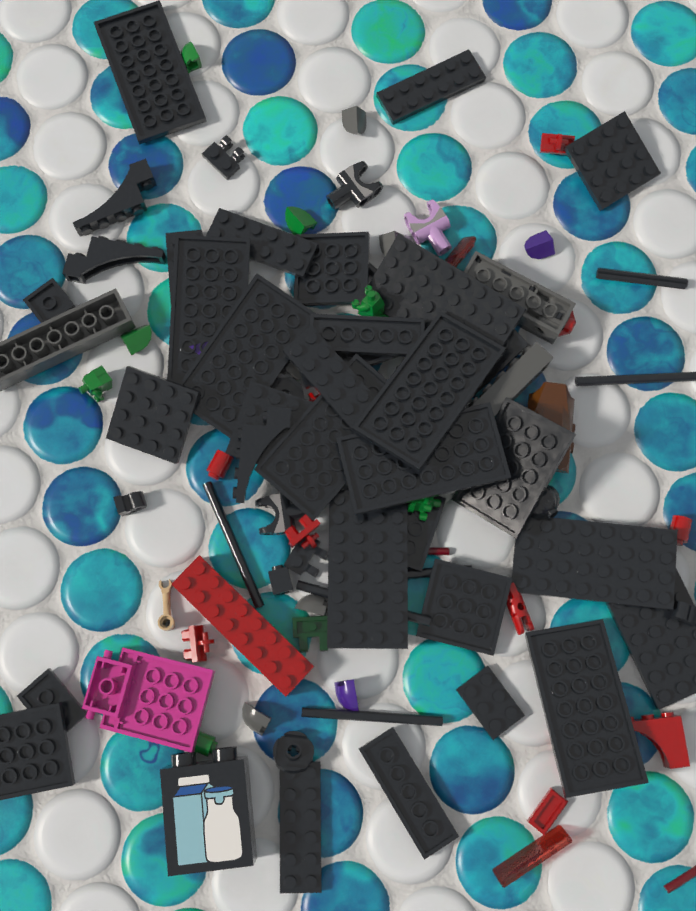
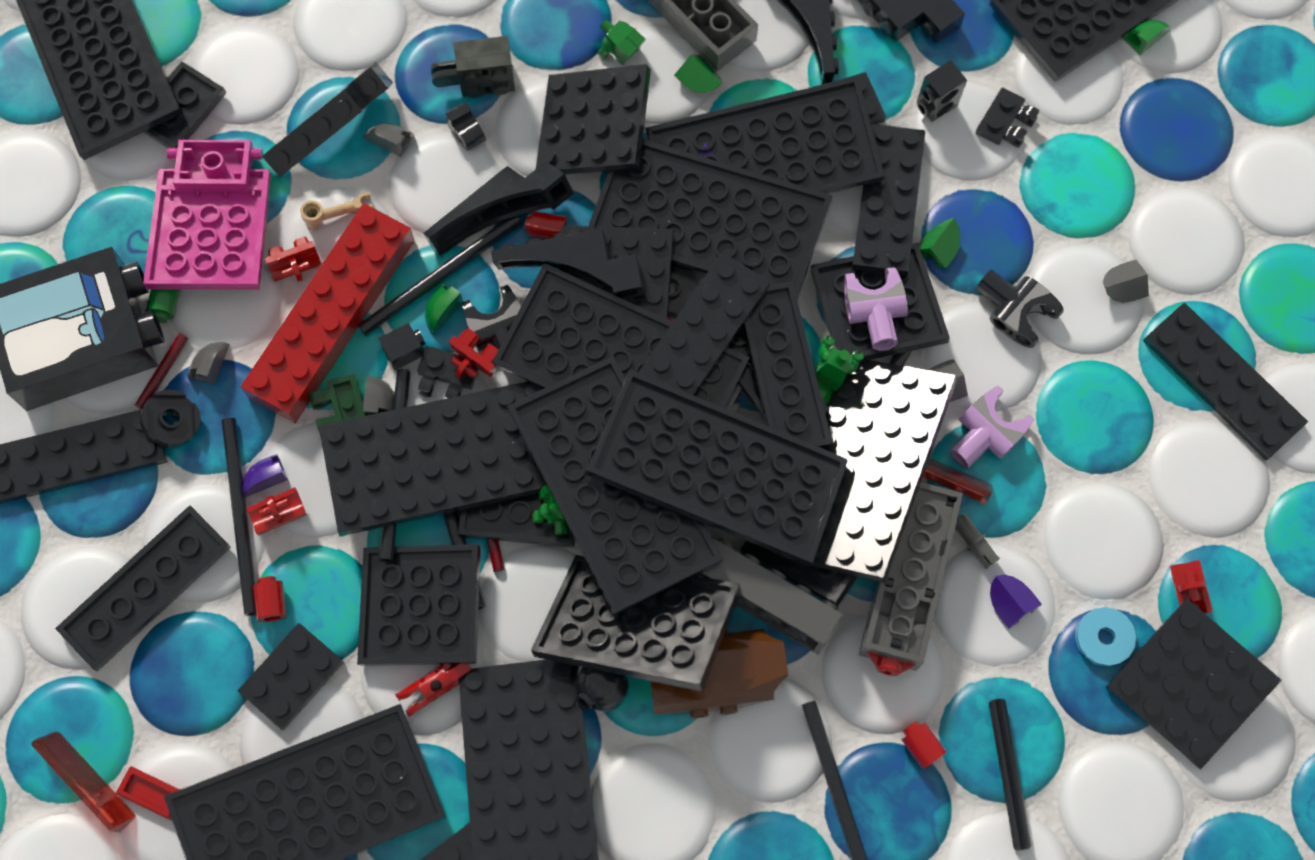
camera: 75 degrees right, 5 degrees down
none -> dark red bar [134,333,188,410]
none -> red hips [246,487,307,536]
none -> red brick [253,576,287,623]
none -> black arch [262,61,393,177]
none -> dark grey brick [364,123,414,157]
none -> black arch [423,161,574,256]
none -> green brick [425,284,463,335]
none -> pearl dark grey brick [430,36,515,98]
none -> lavender connector [844,267,908,351]
none -> red brick [901,721,947,769]
none -> black brick [916,60,967,122]
none -> dark grey axle [955,514,1000,569]
none -> medium azure tile [1075,607,1136,667]

